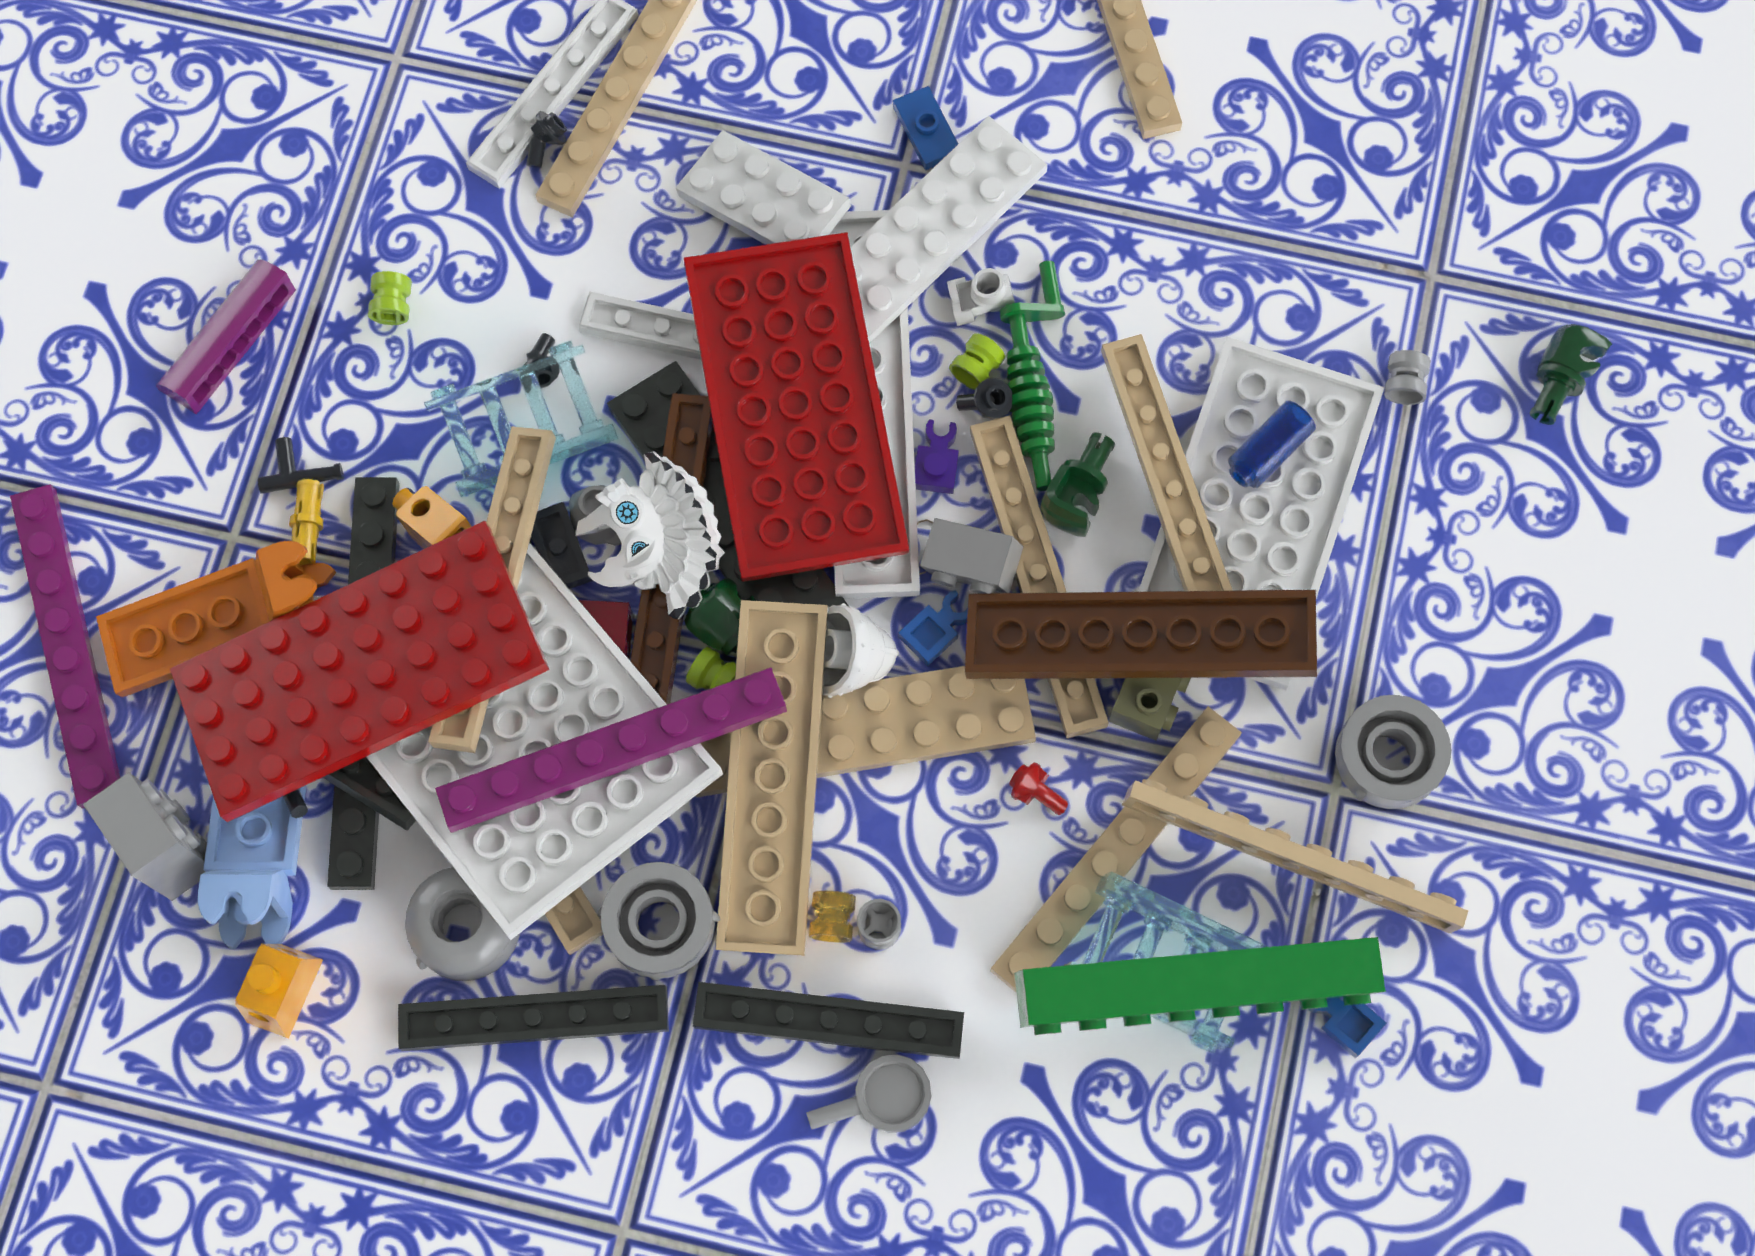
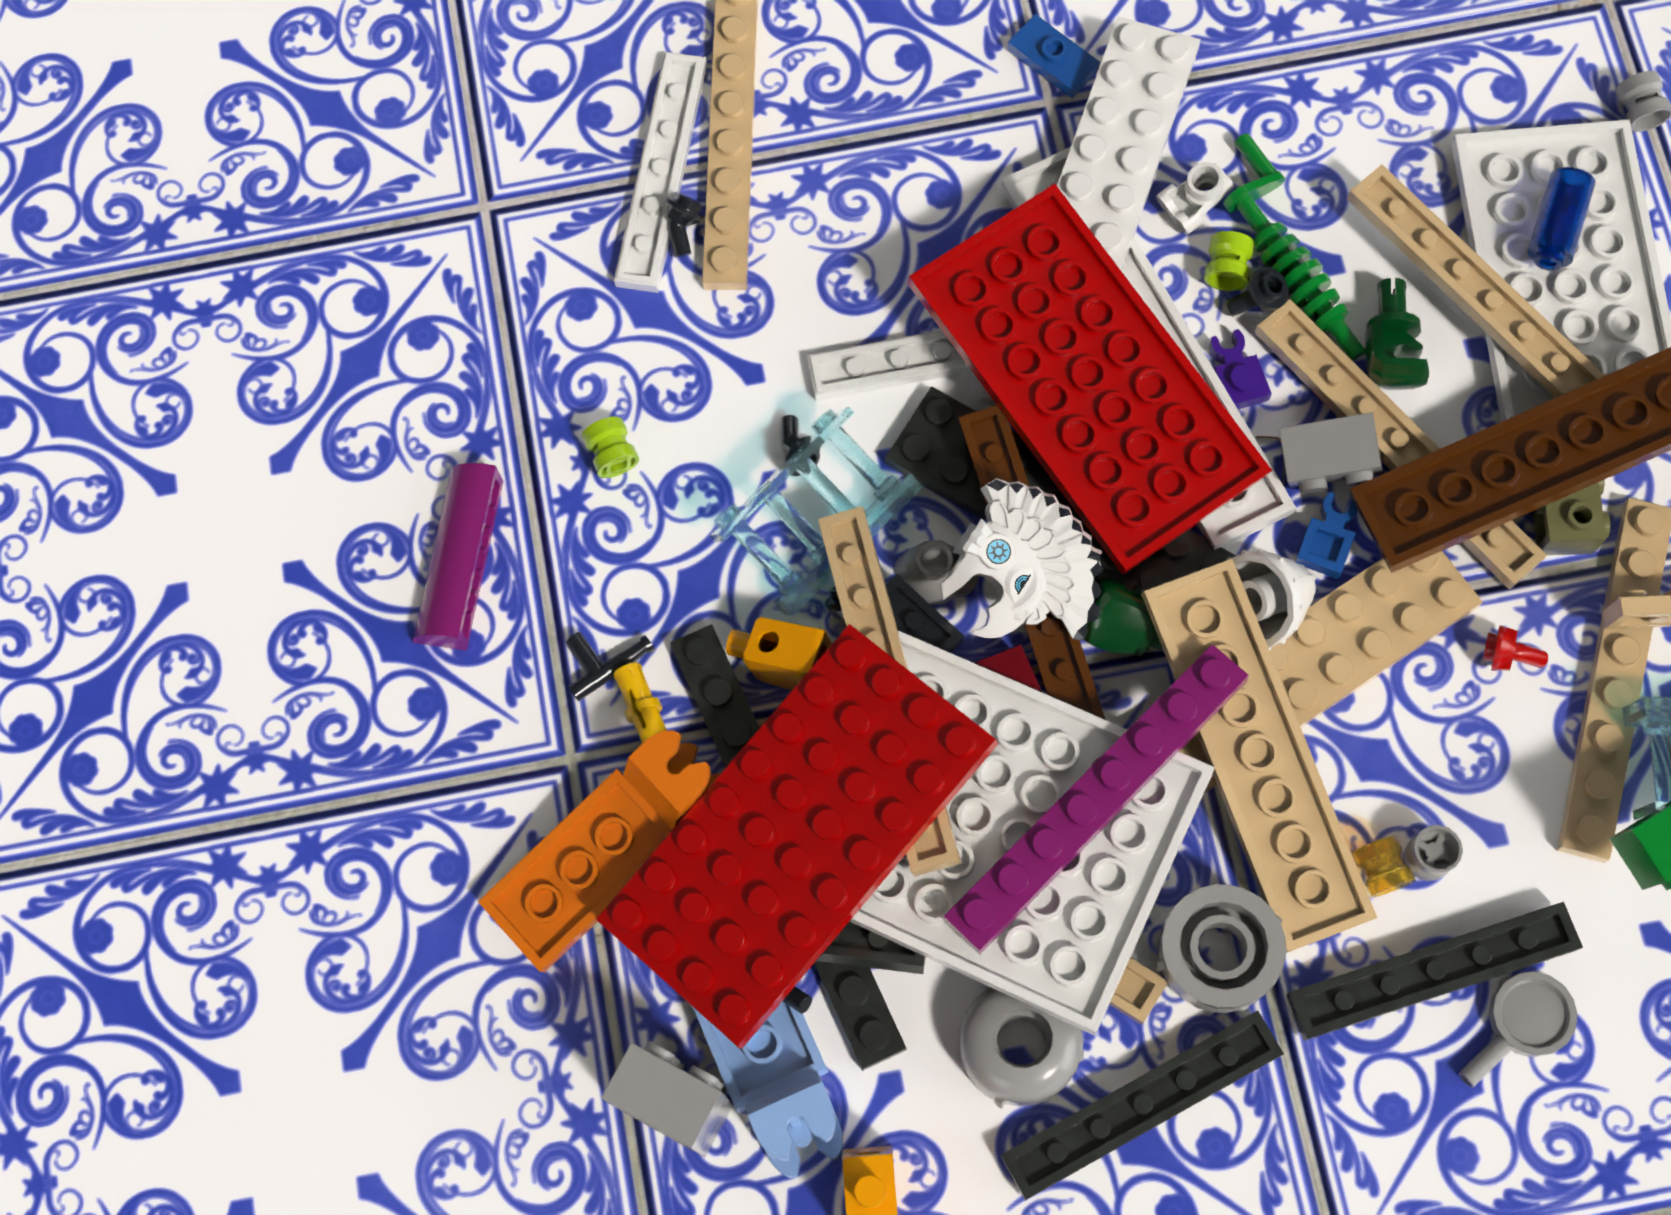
camera: 20 degrees left, 0 degrees up
magenta plate [10,484,121,809] -> none
white plate [676,130,851,245] -> none
lime wheel [685,646,736,690] -> none

